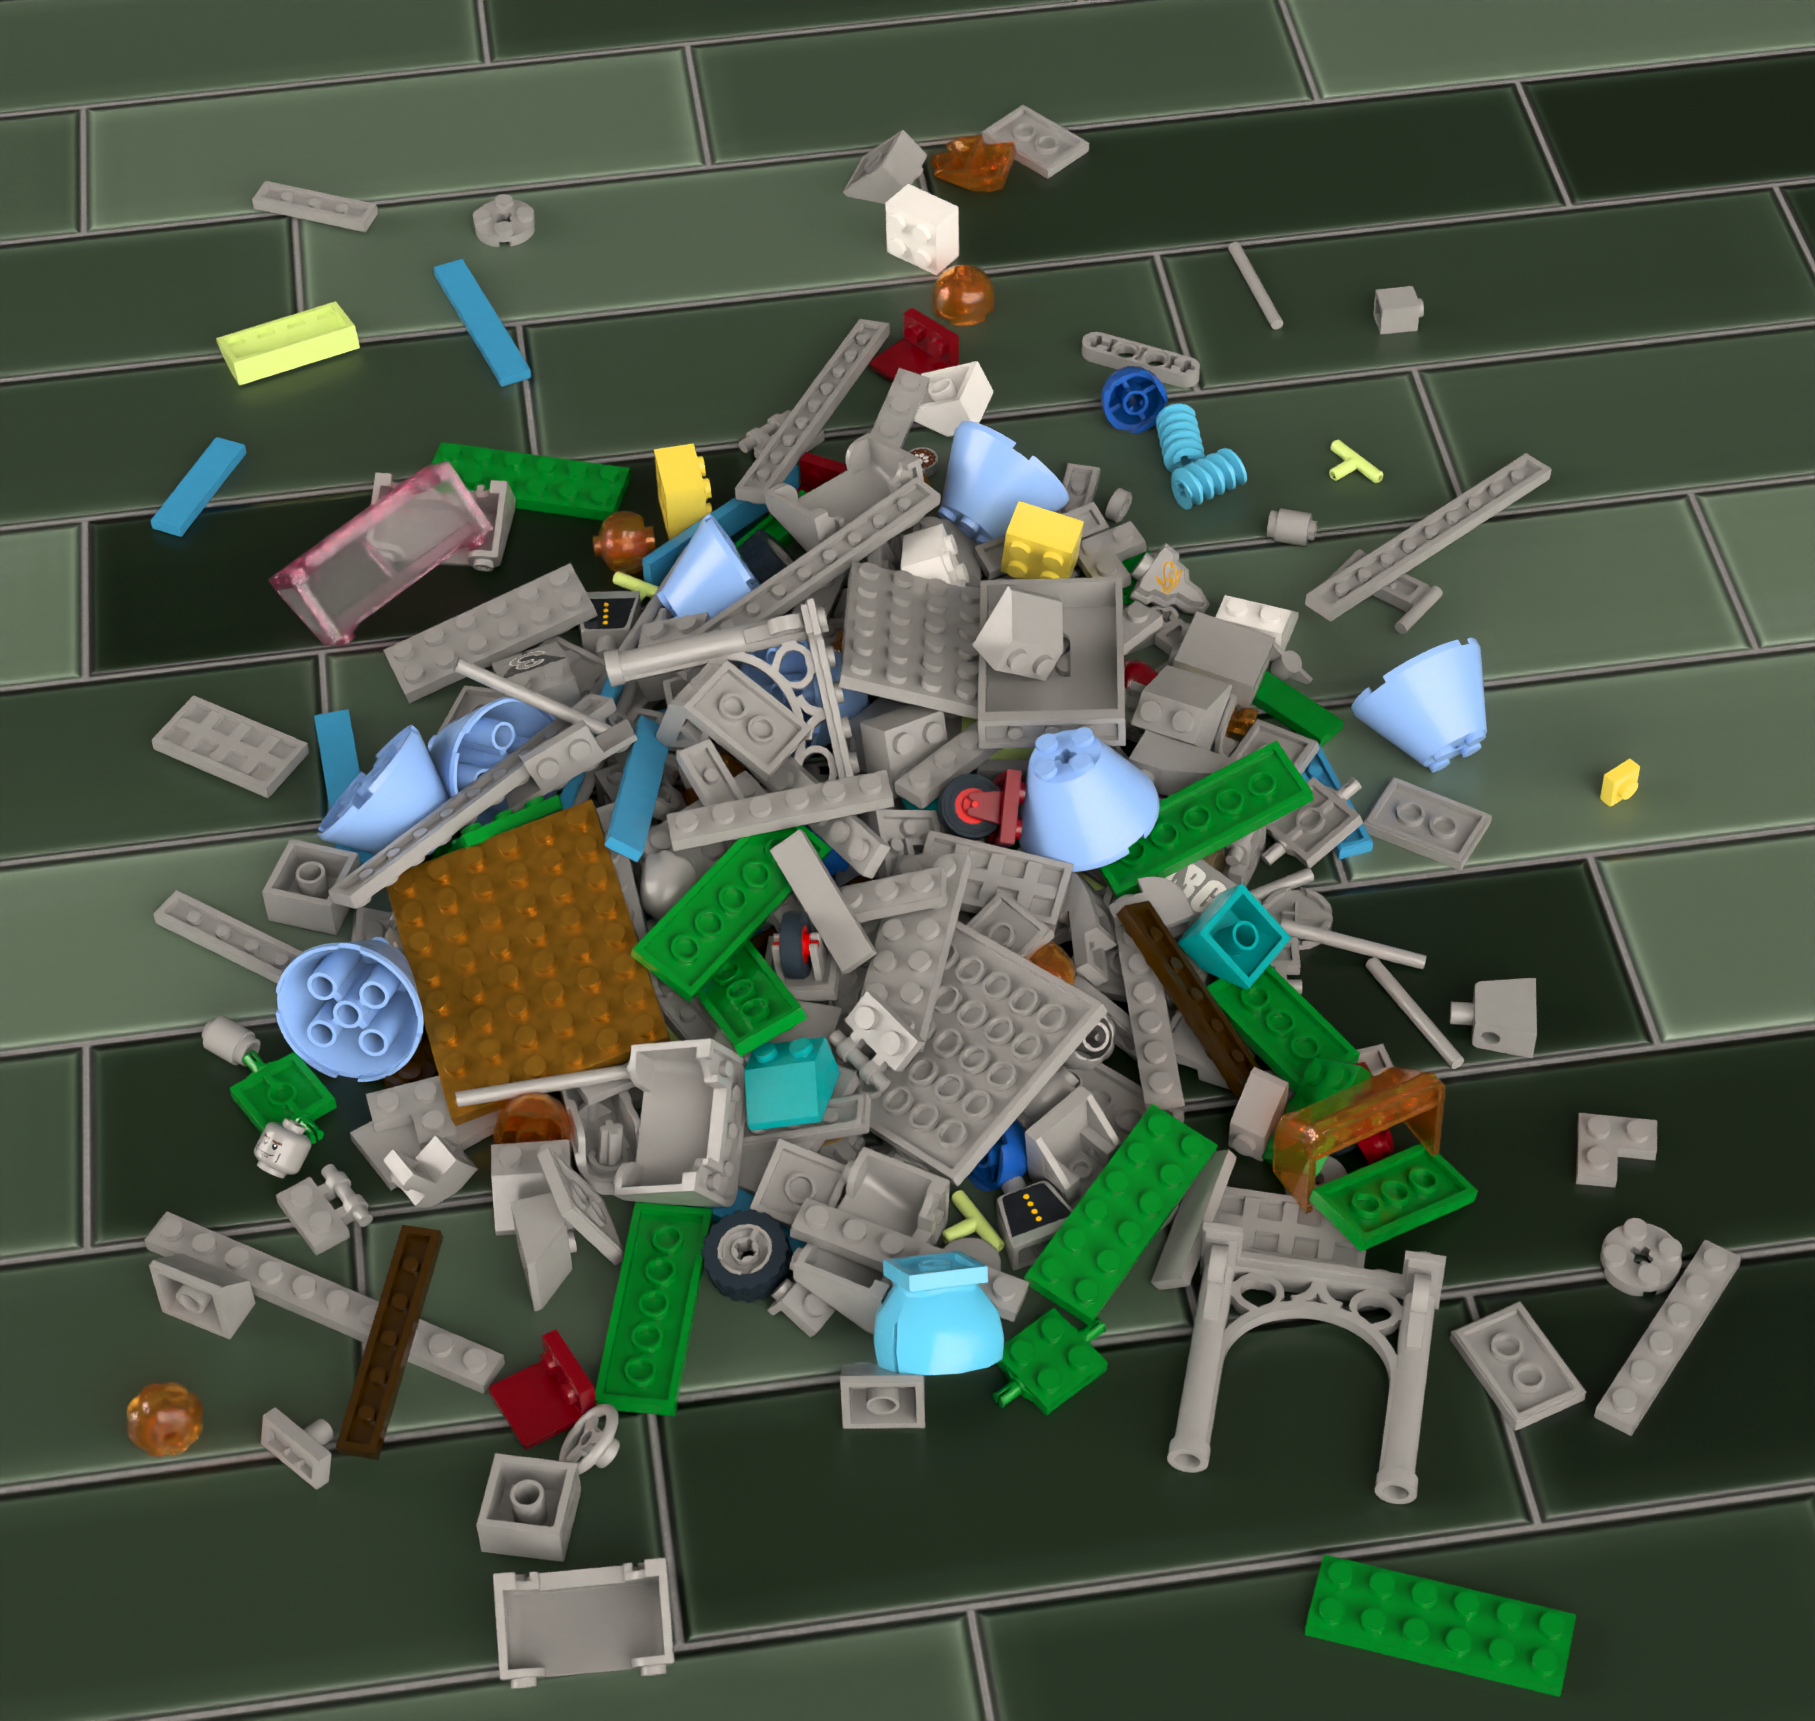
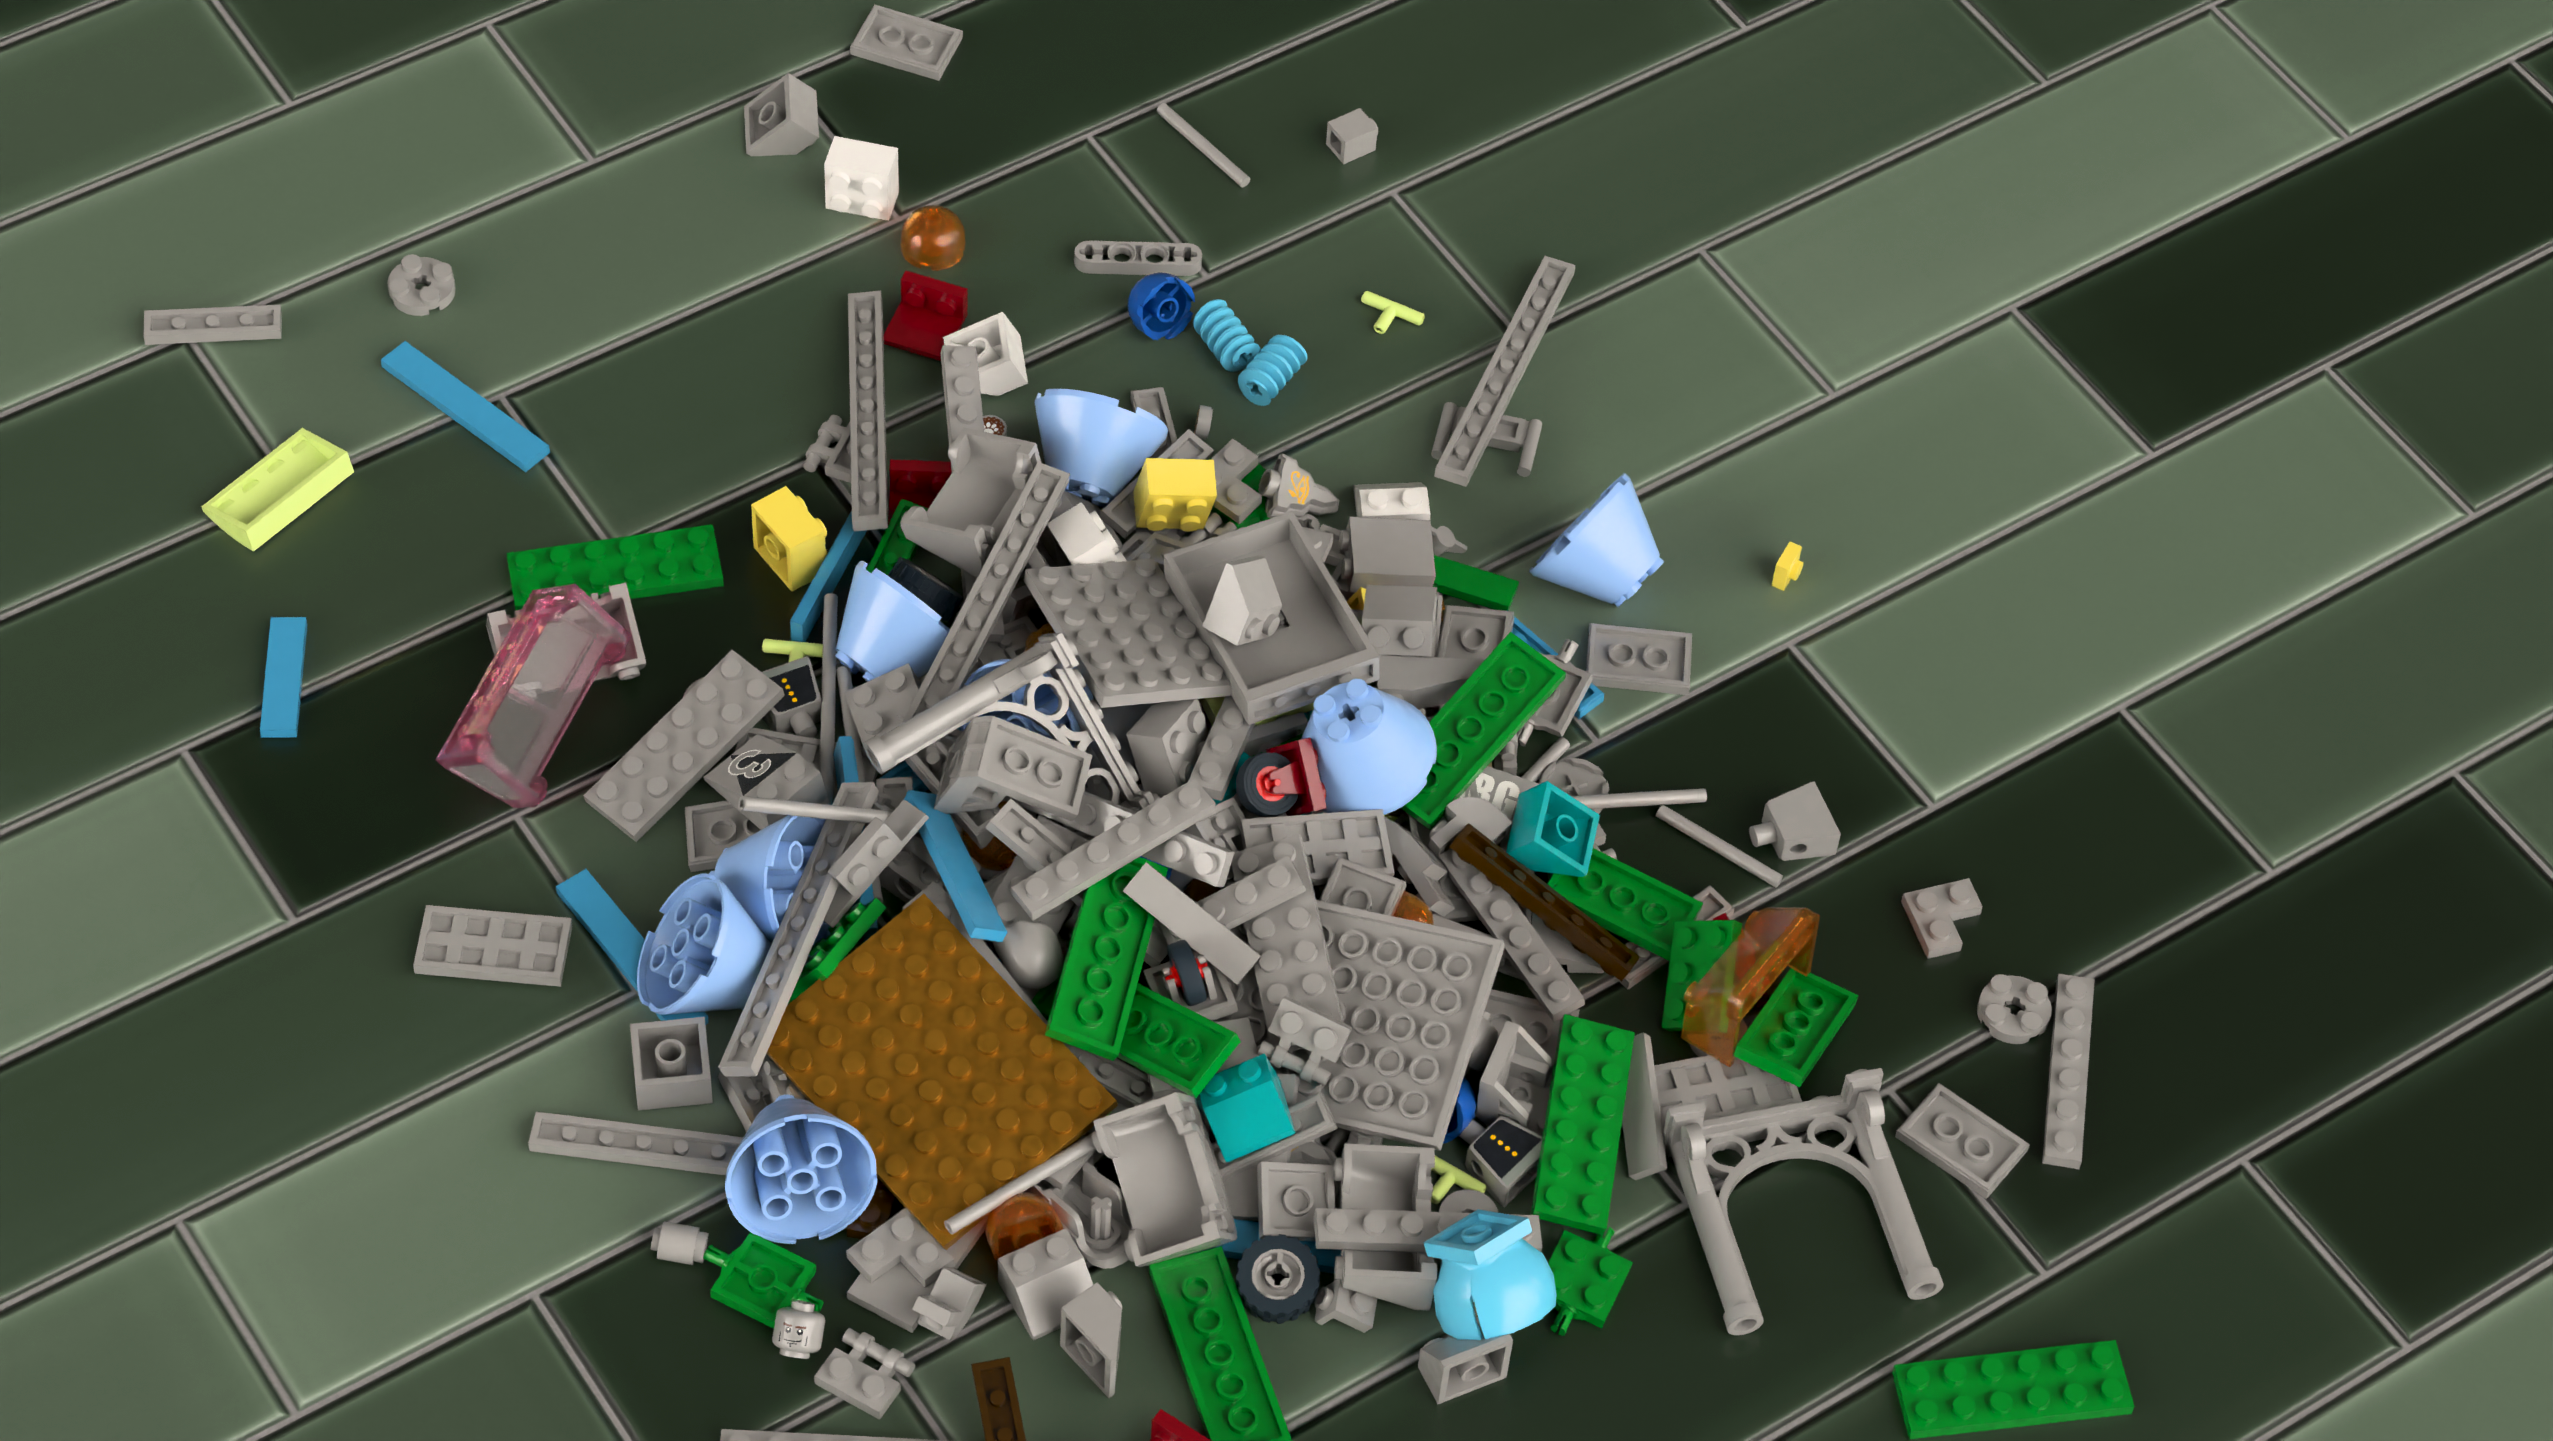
camera: 30 degrees left, 5 degrees up
light grey tile [537,1148,625,1265] -> none
clear orange plant [593,511,656,574] -> none
clear orange plate [930,135,1017,192] -> none
light grey slope [1228,1067,1289,1162] -> none
light grey brick [1267,508,1318,546] -> none

